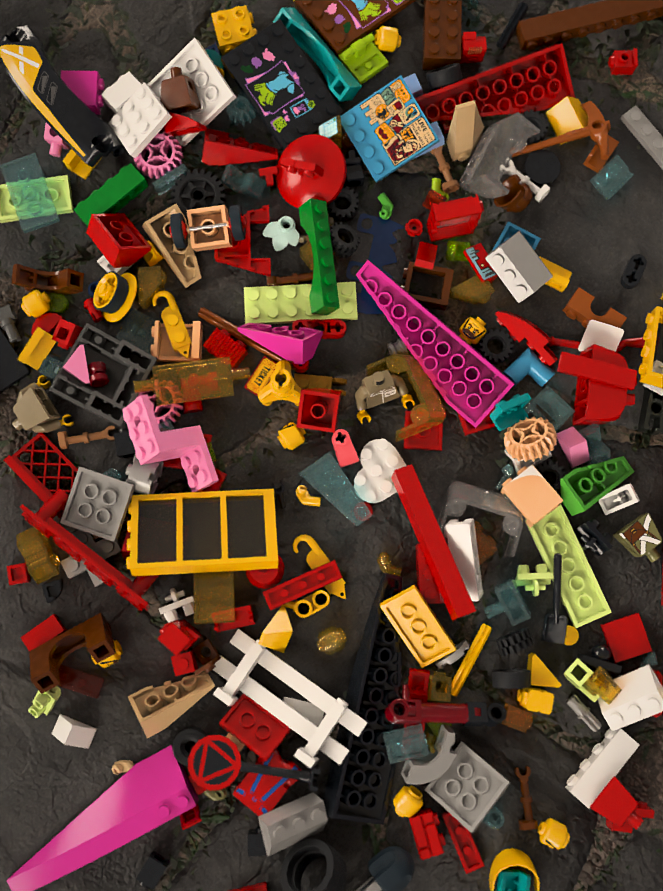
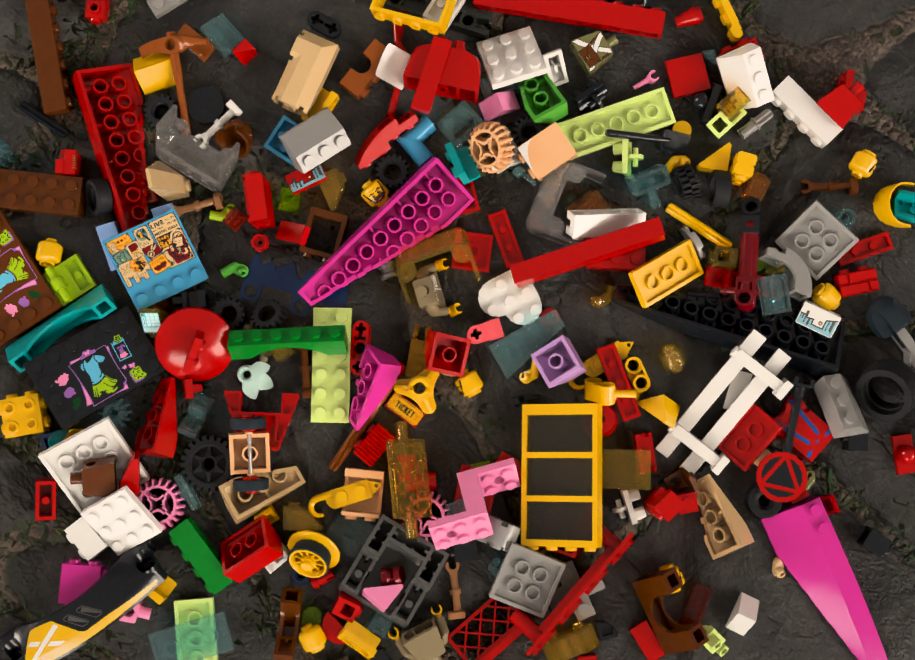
camera: 85 degrees left, 5 degrees up
none -> red brick [35,478,56,521]
none -> red slope [232,38,258,66]
none -> tan brick [272,29,340,117]
none -> white plate [476,26,548,90]
none -> red tile [487,209,524,269]
none -> lavender slope [530,335,587,388]
none -> yellow beam [584,377,636,406]
none -> bright pink hand [633,70,659,90]
none -> yellow arm [662,155,691,175]
none -> panel [795,299,841,338]

